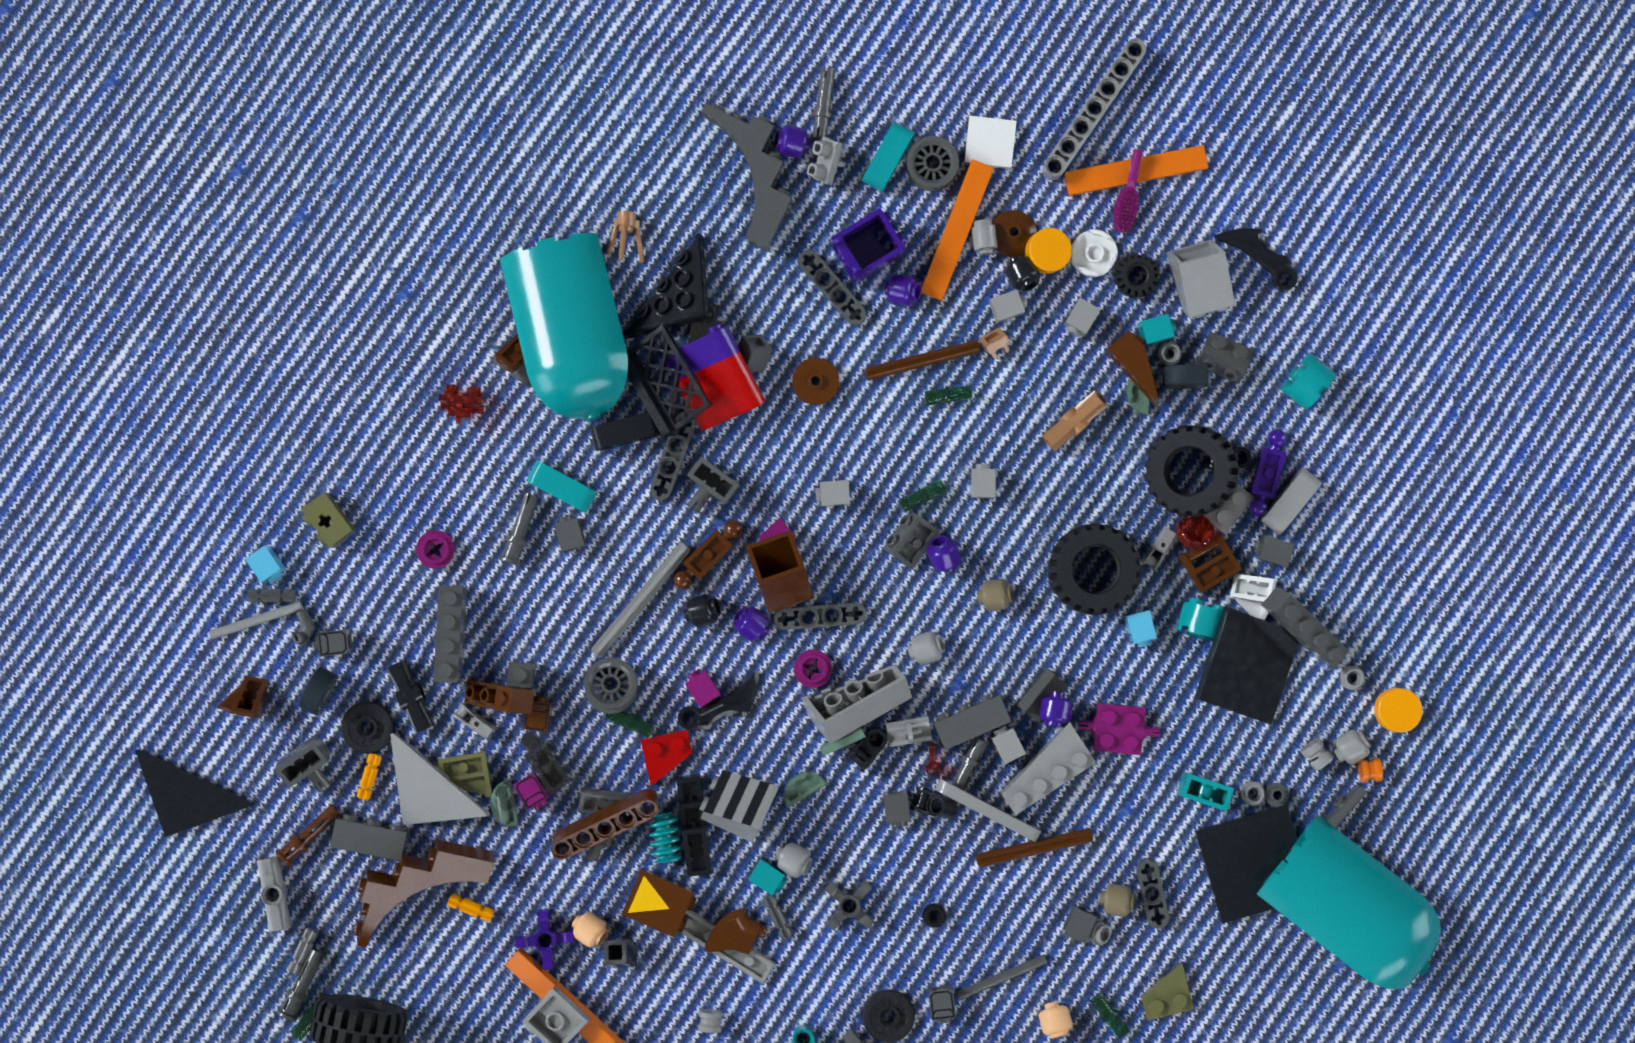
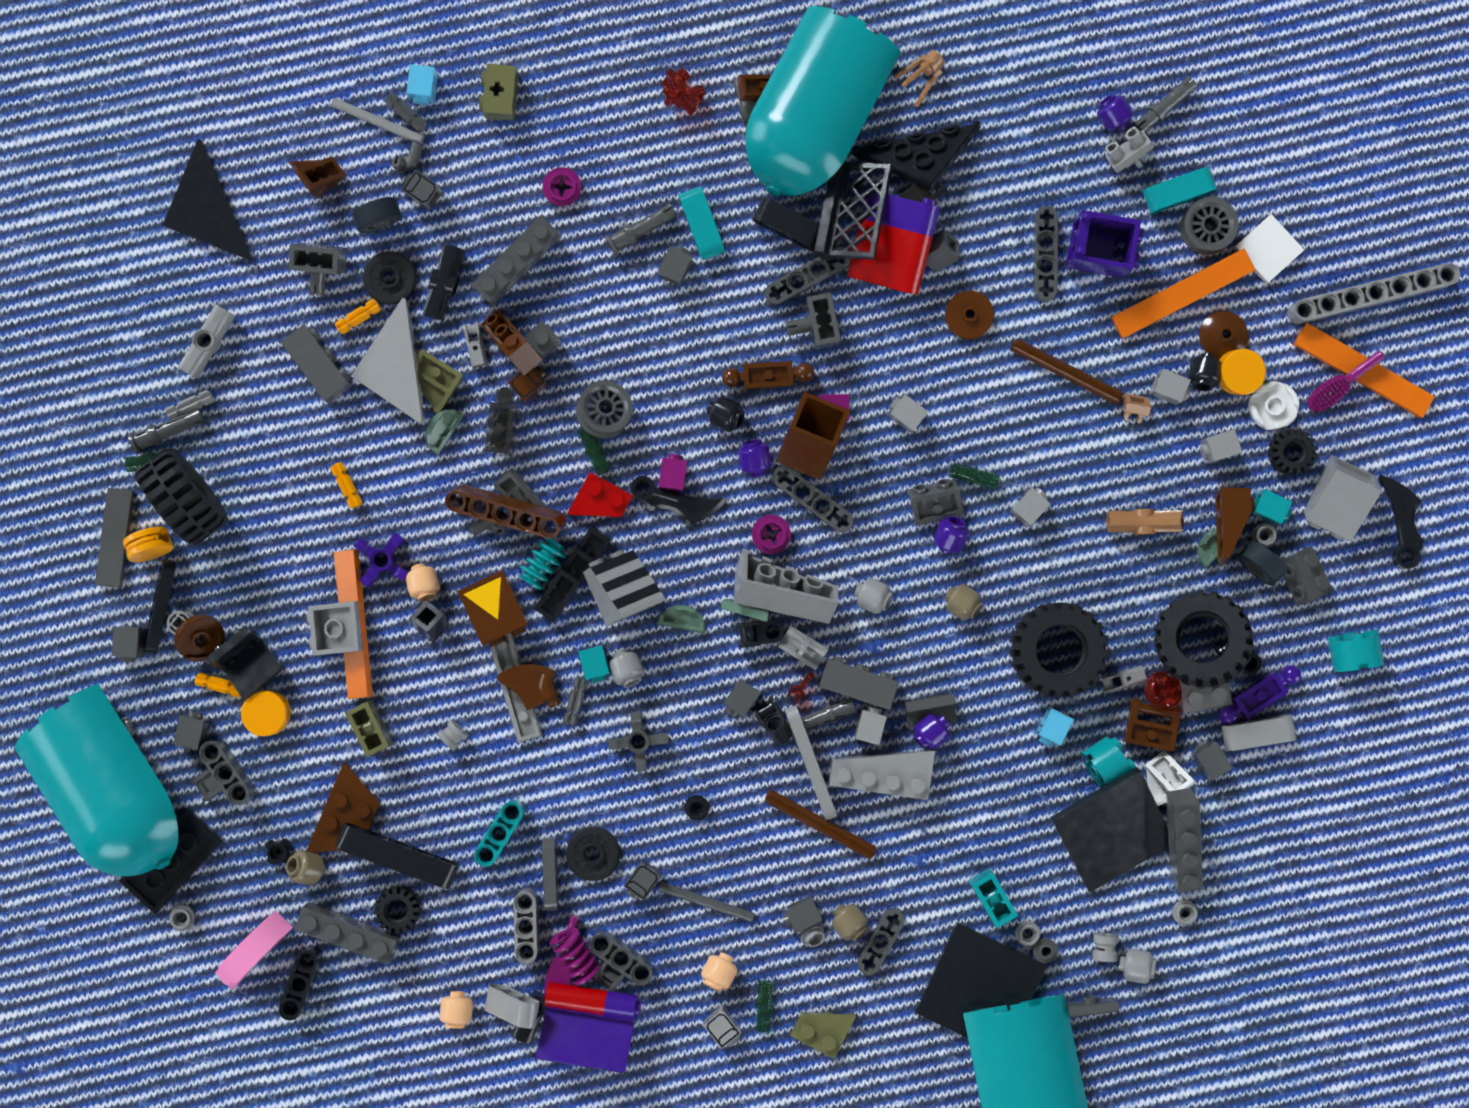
camera: 50 degrees right, 0 degrees up
reddish brown pin [275,804,341,867] -> none
arch [353,840,494,947] -> none
magenta brick [513,771,551,811] -> none
light grey axle [591,542,691,658] -> none
dark grey arch [702,103,792,252] -> none
dark purple head [884,274,921,306] -> none
clear green axle [924,386,973,406] -> none
light grey brick [971,219,998,255] -> none
magenta plate [1078,702,1160,755] -> none
orange wheel [1358,758,1383,783] -> none
light orange head [1374,688,1422,733] -> none

